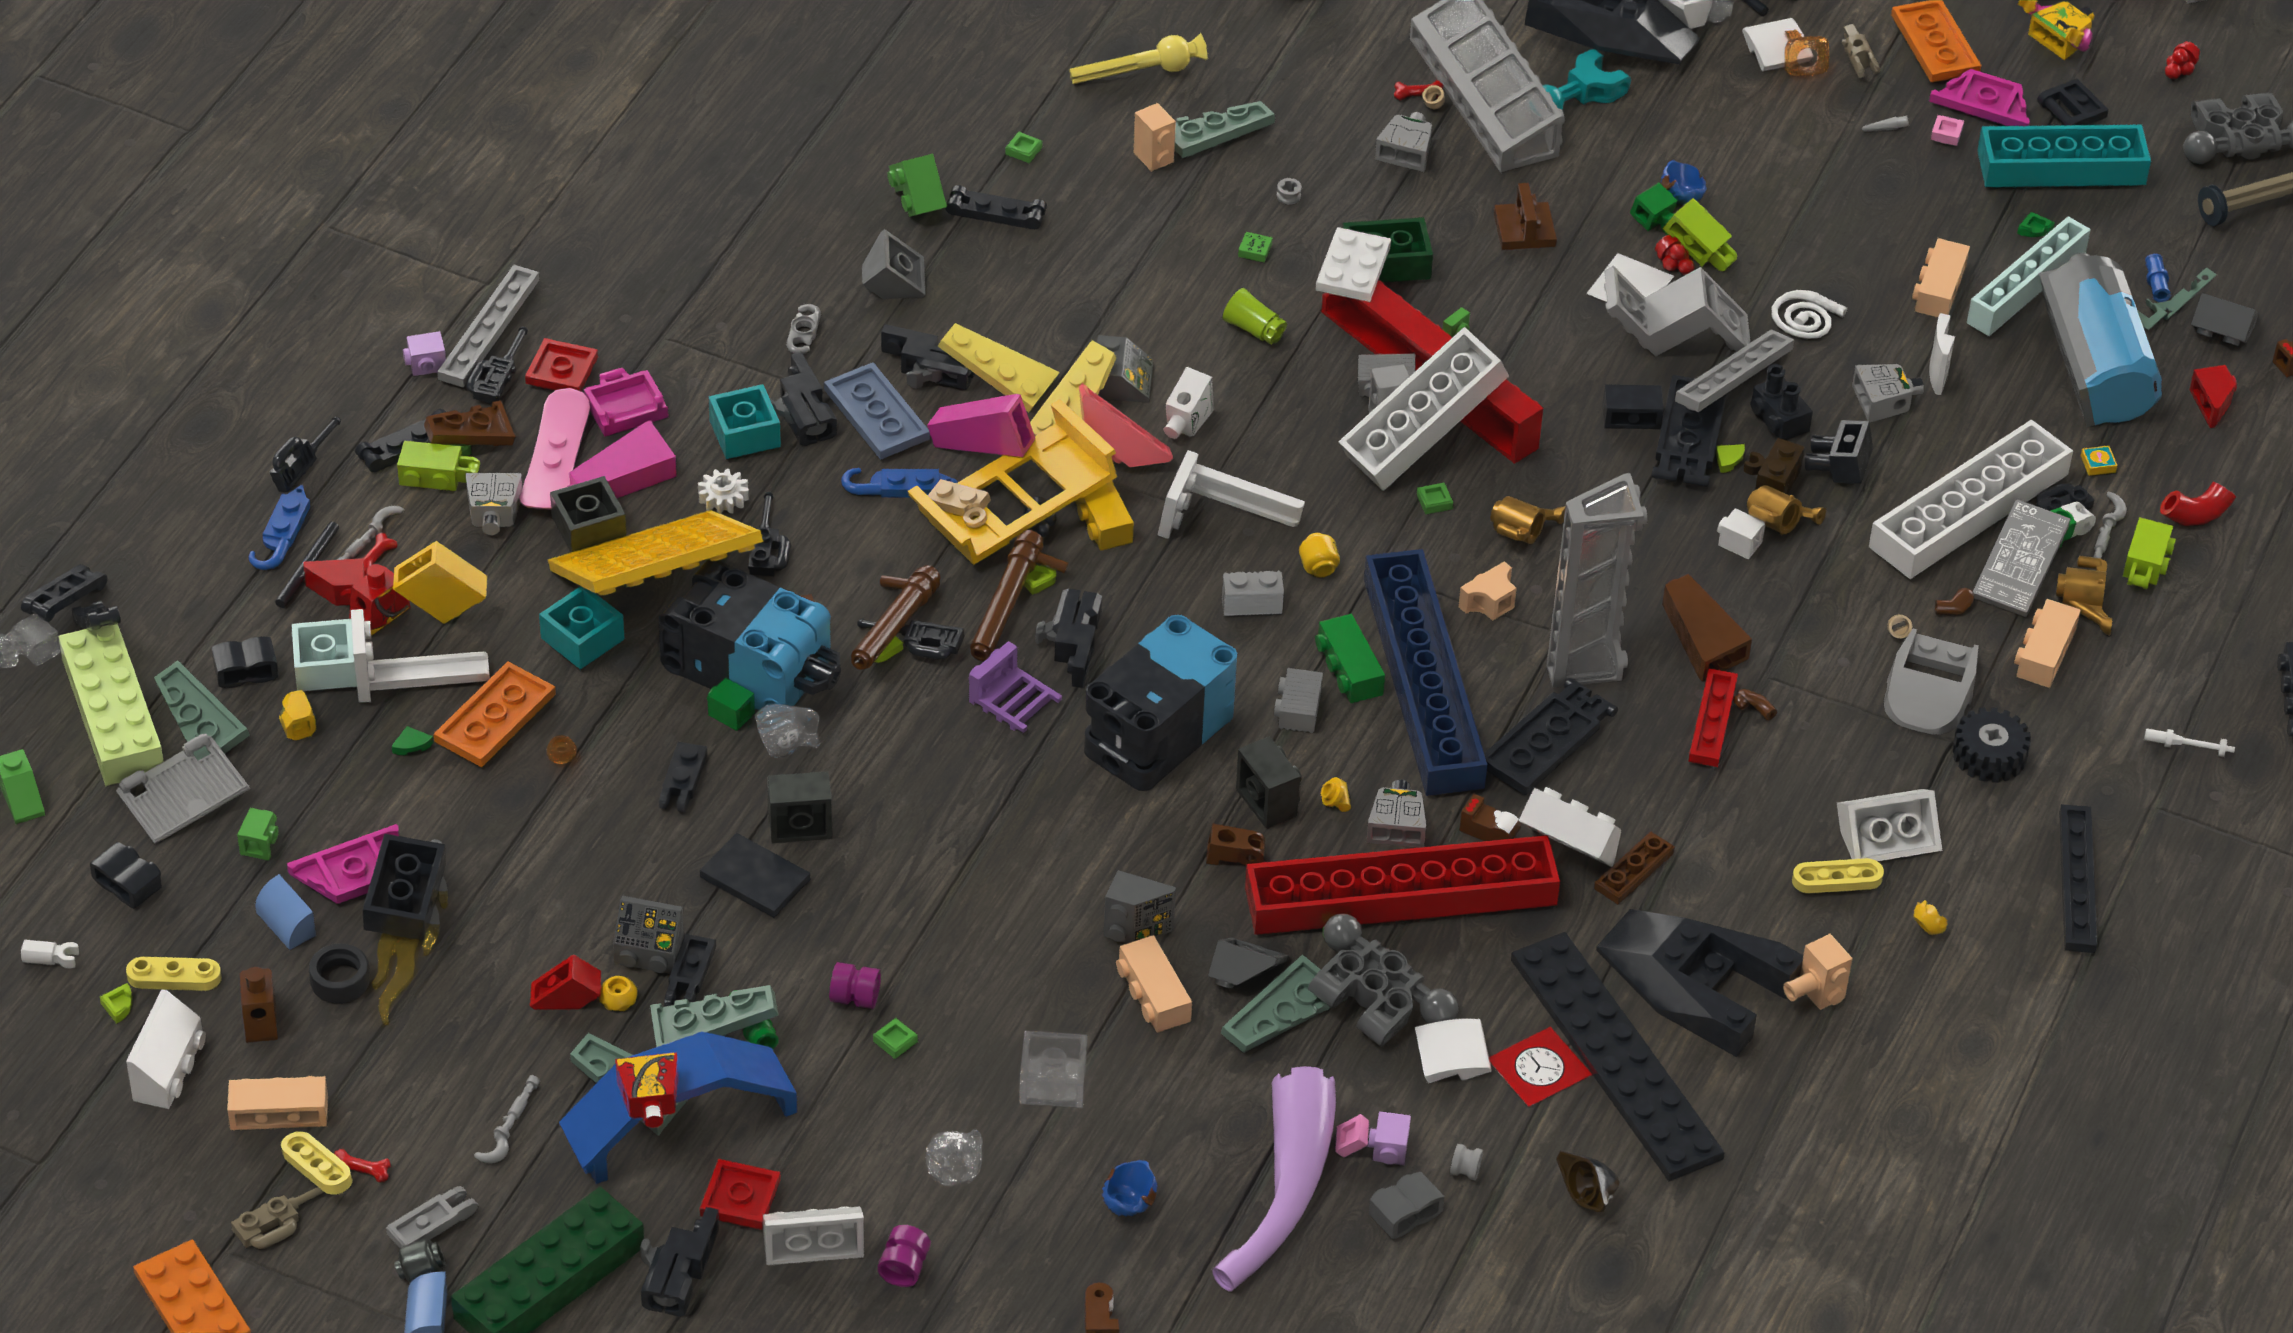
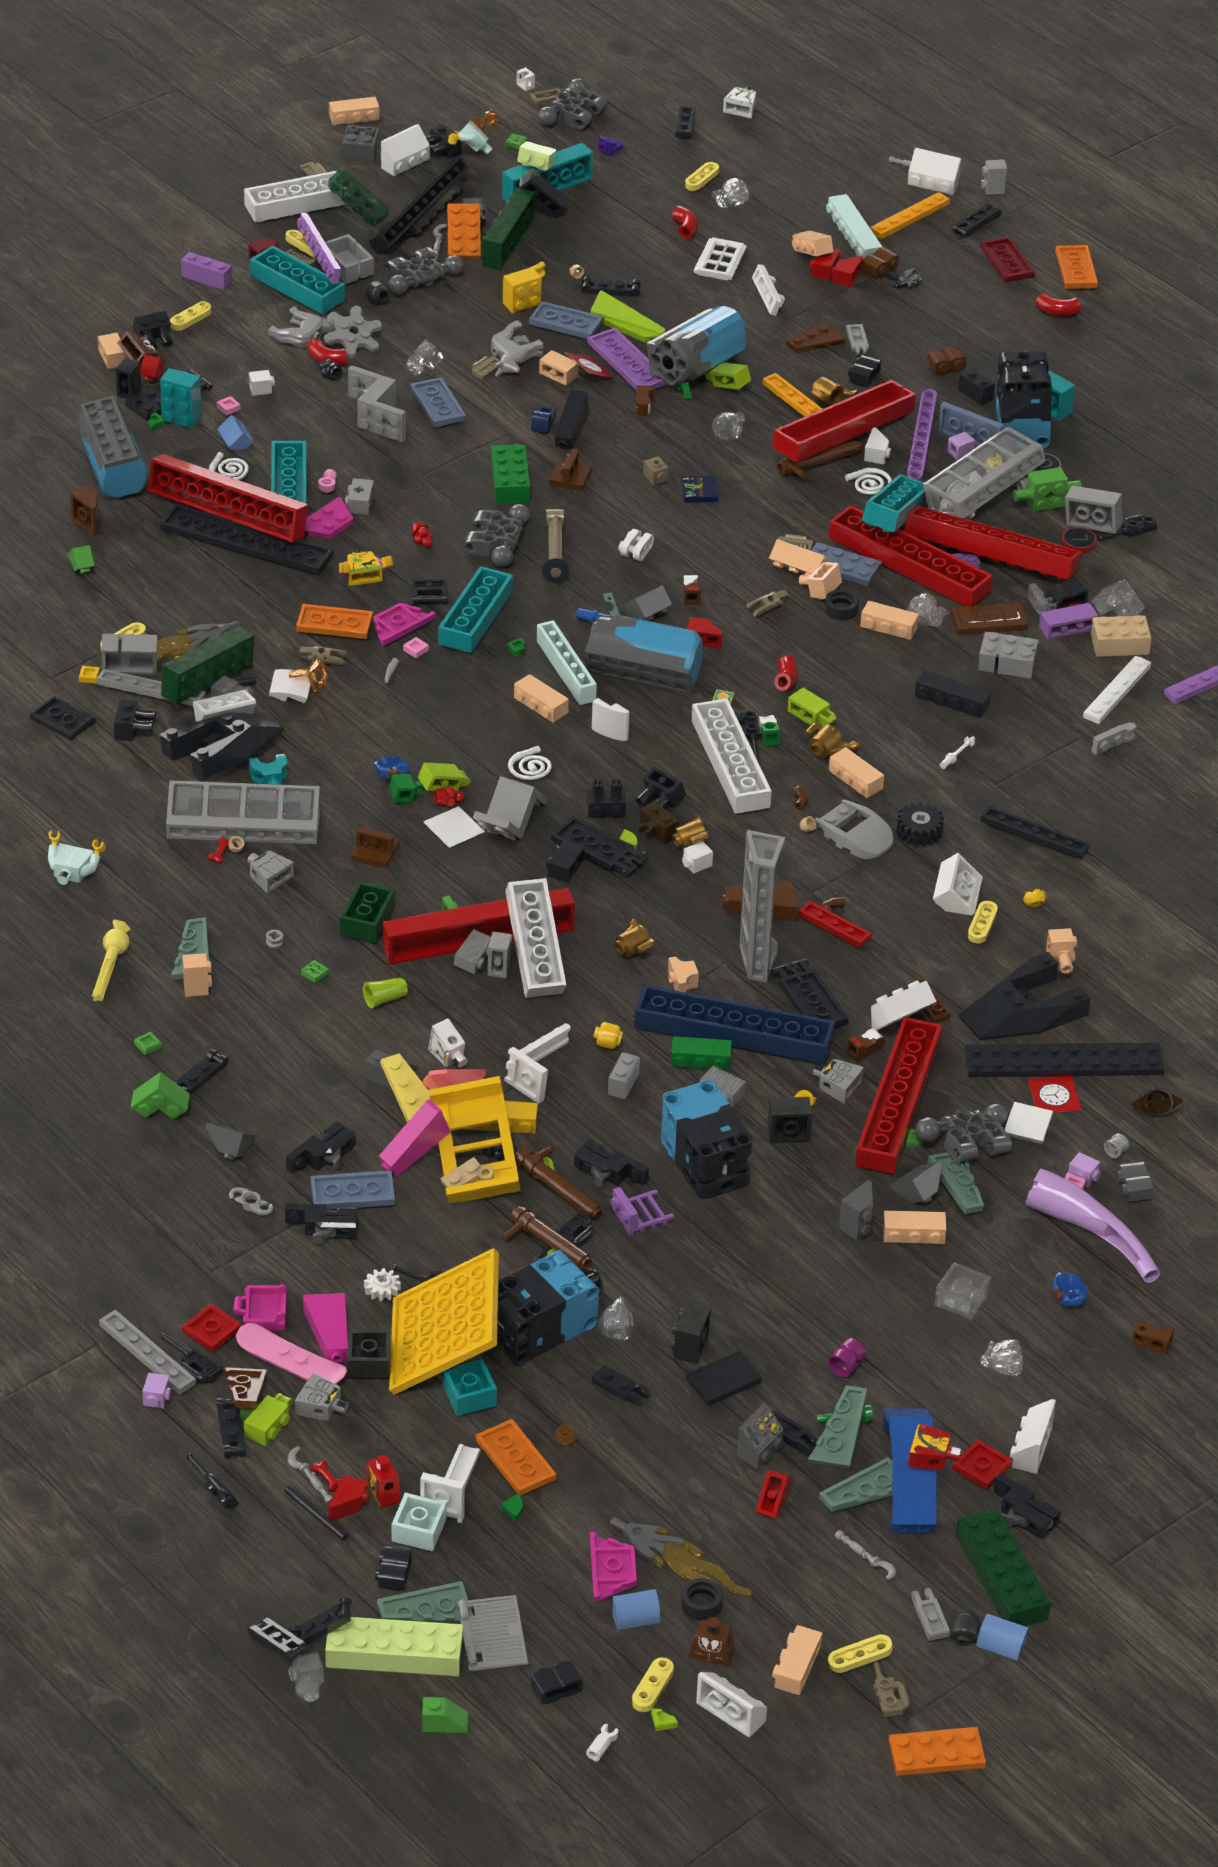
camera: 65 degrees left, 5 degrees down
bright green brick [237,808,278,861] -> none
blue plate [248,485,310,570] -> none
yellow rock [279,690,316,740] -> none
red piece [334,1149,391,1183] -> none
black brick [363,834,446,941] -> none
yellow brick [393,541,487,624] -> none
yellow plate [599,976,638,1011] -> none
green brick [707,678,755,731] -> none
teal brick [709,384,781,459] -> none
blue plate [841,468,957,498] -> none
bright green tile [873,1018,918,1059] -> none
magenta wheel [877,1225,931,1287] -> none
light yellow wing [938,323,1060,412] -> none
reddish brown leg [1206,823,1265,866] -> none
white plate [1316,227,1391,302] -> none
bright green tile [1417,483,1453,514] -> none
light grey plate [1675,329,1794,412] -> none
light grey torso [1852,364,1924,422] -> none
light grey tile [1973,499,2070,617] -> none
light grey piece [2089,492,2127,570] -> none

